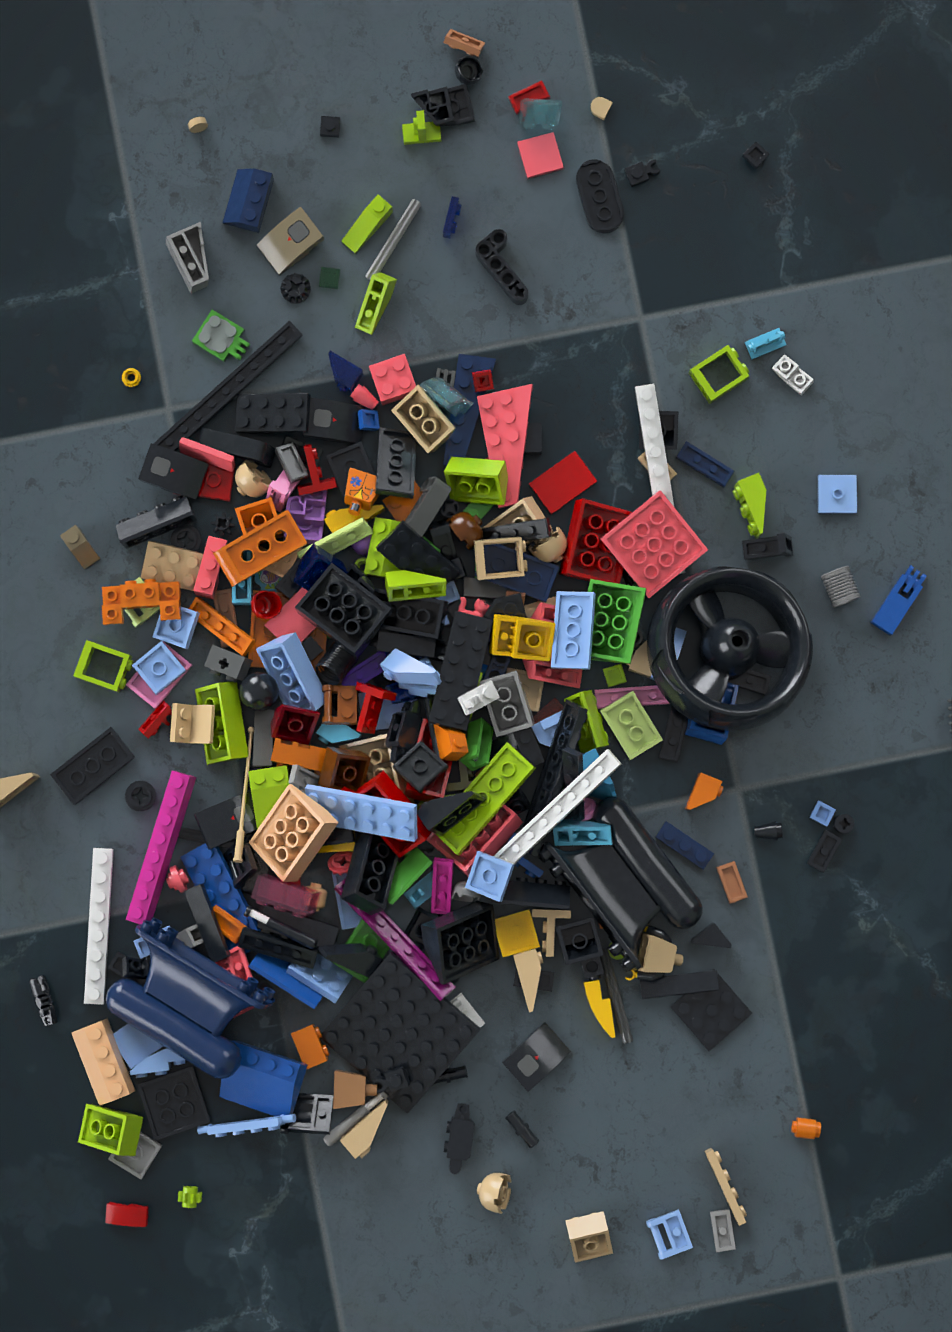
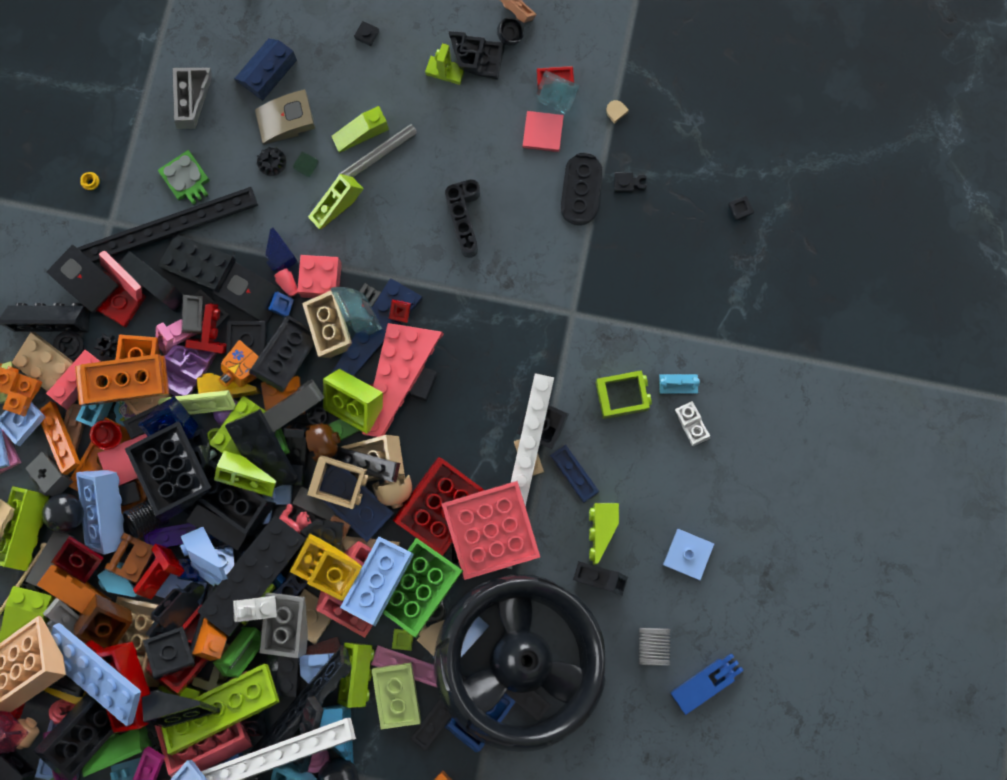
camera: 30 degrees right, 5 degrees down
tan cylinder [235,459,272,498] -> none
clear blue plate [443,196,462,239] -> none
red tile [529,451,597,515] -> none

